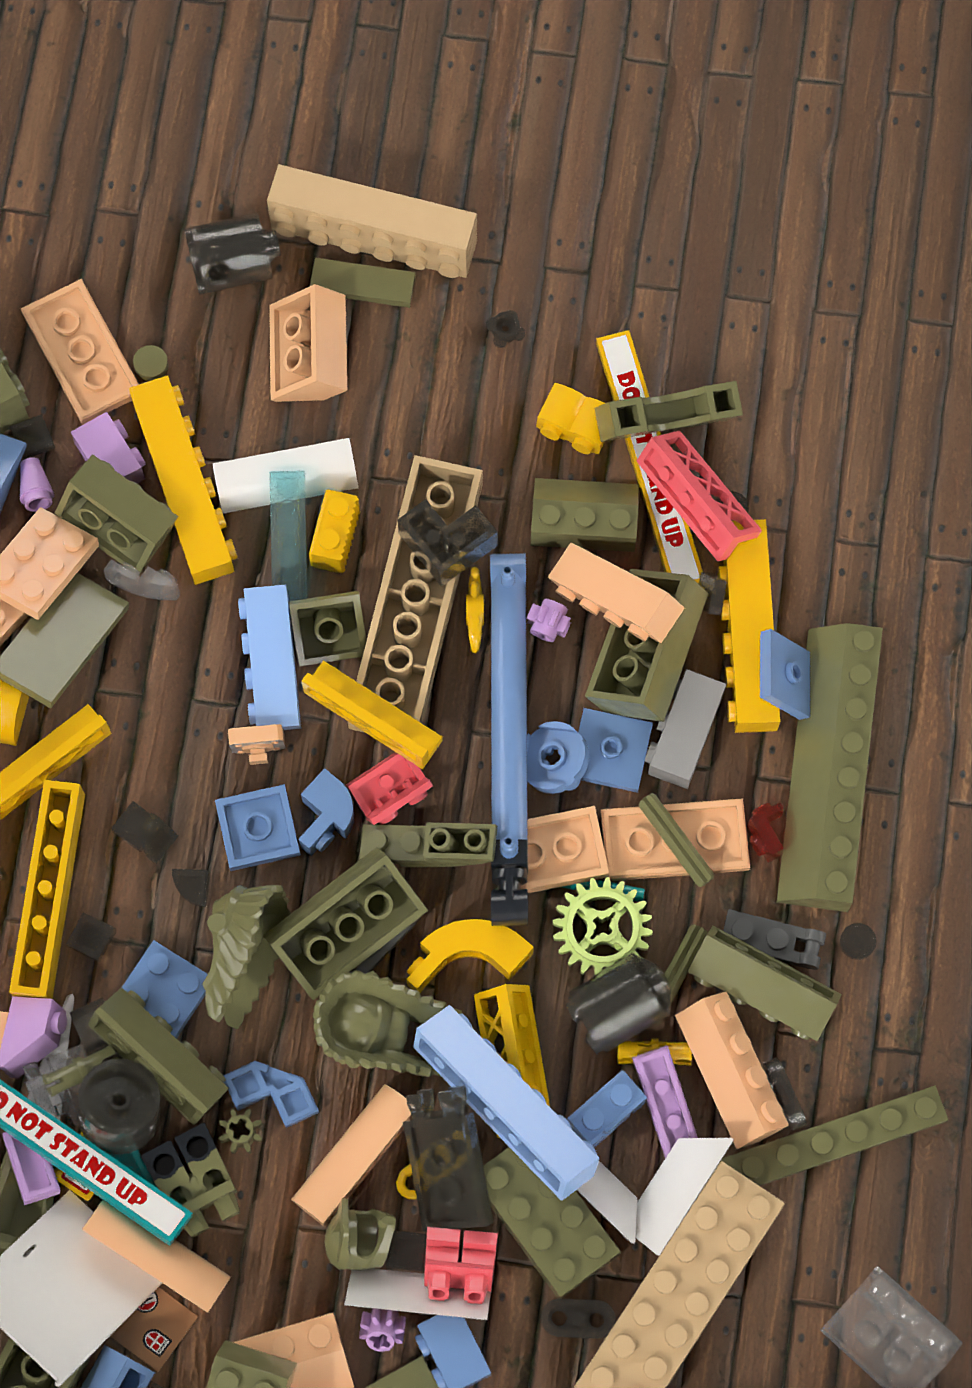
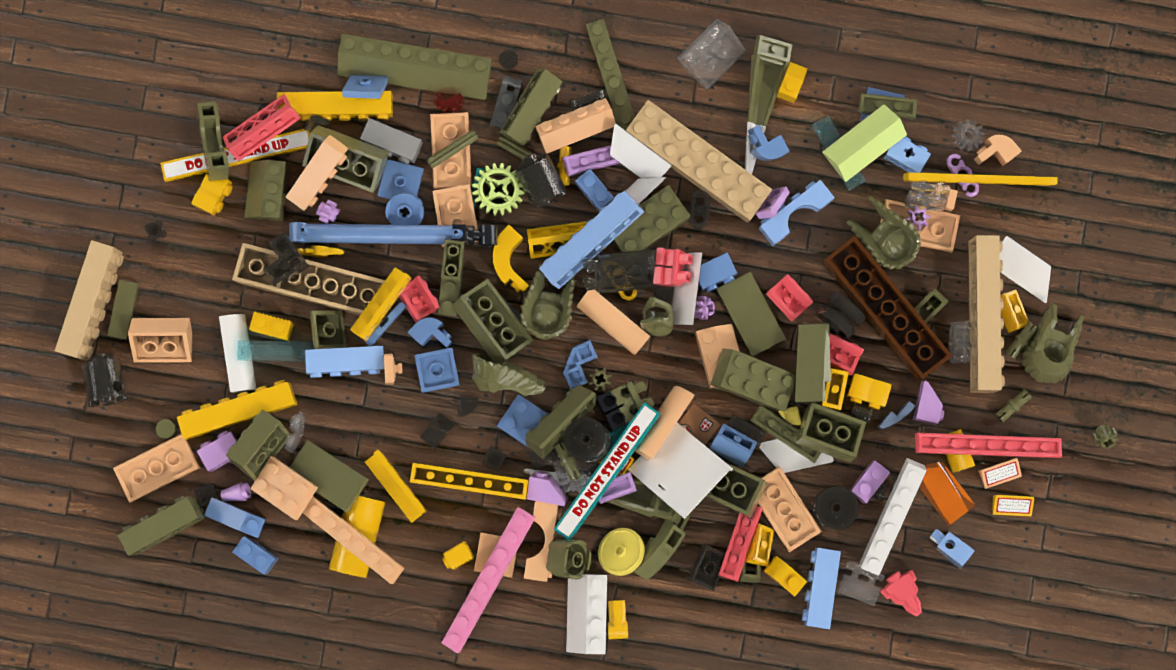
camera: 90 degrees left, 10 degrees up
none -> medium blue tile [366,302,407,346]

